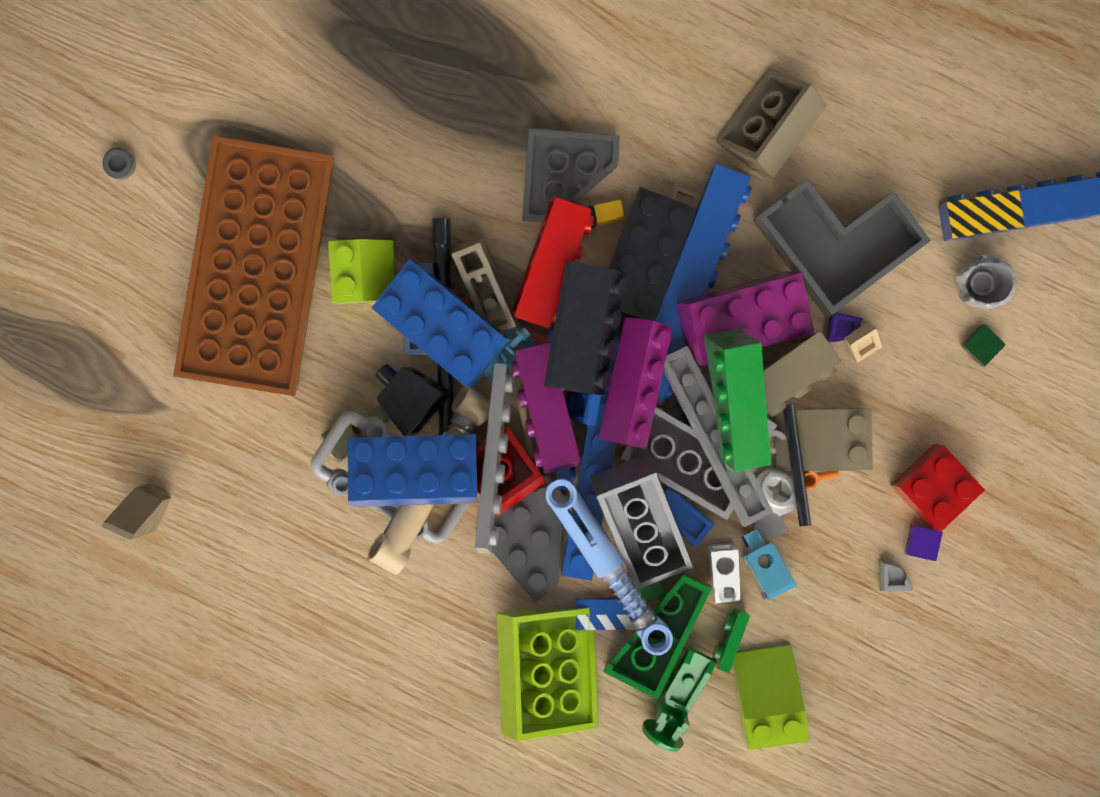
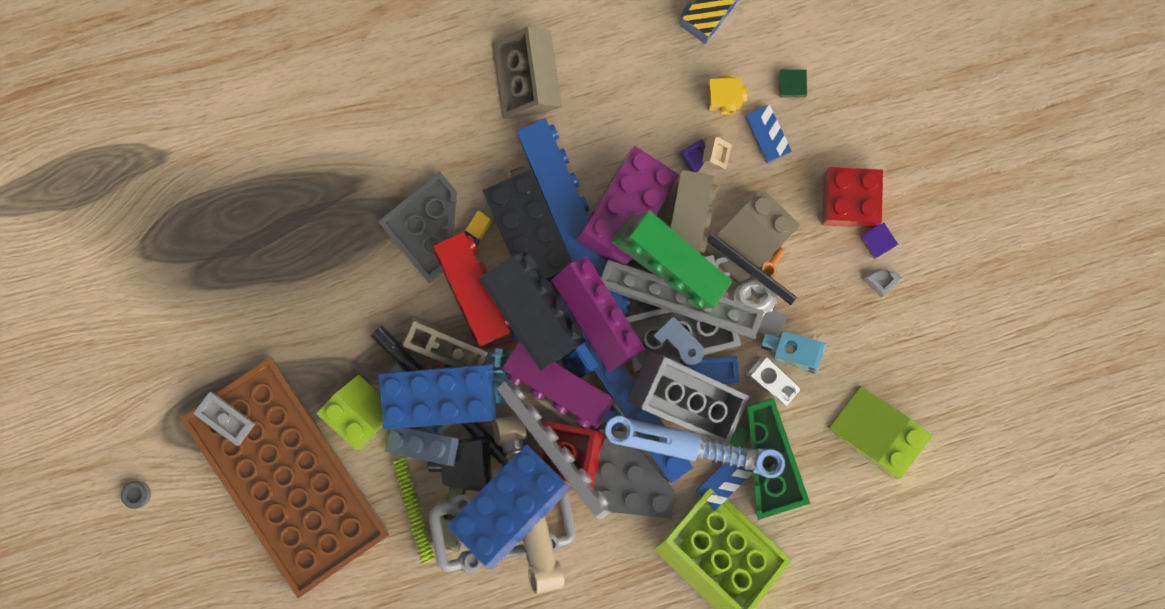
camera: 40 degrees left, 5 degrees down
green piece [642,647,716,752] -> none
green plate [712,607,750,673] -> none
dark grey piece [753,179,931,317] -> none
light grey hair [956,255,1017,310] -> none
none -> light grey plate [193,392,256,446]
none -> sand blue plate [385,428,459,466]
none -> lime piece [392,456,435,564]
none -> sand blue leg [652,316,704,366]
none -> yellow brick [707,74,747,114]
none -> blue tile [745,104,792,163]

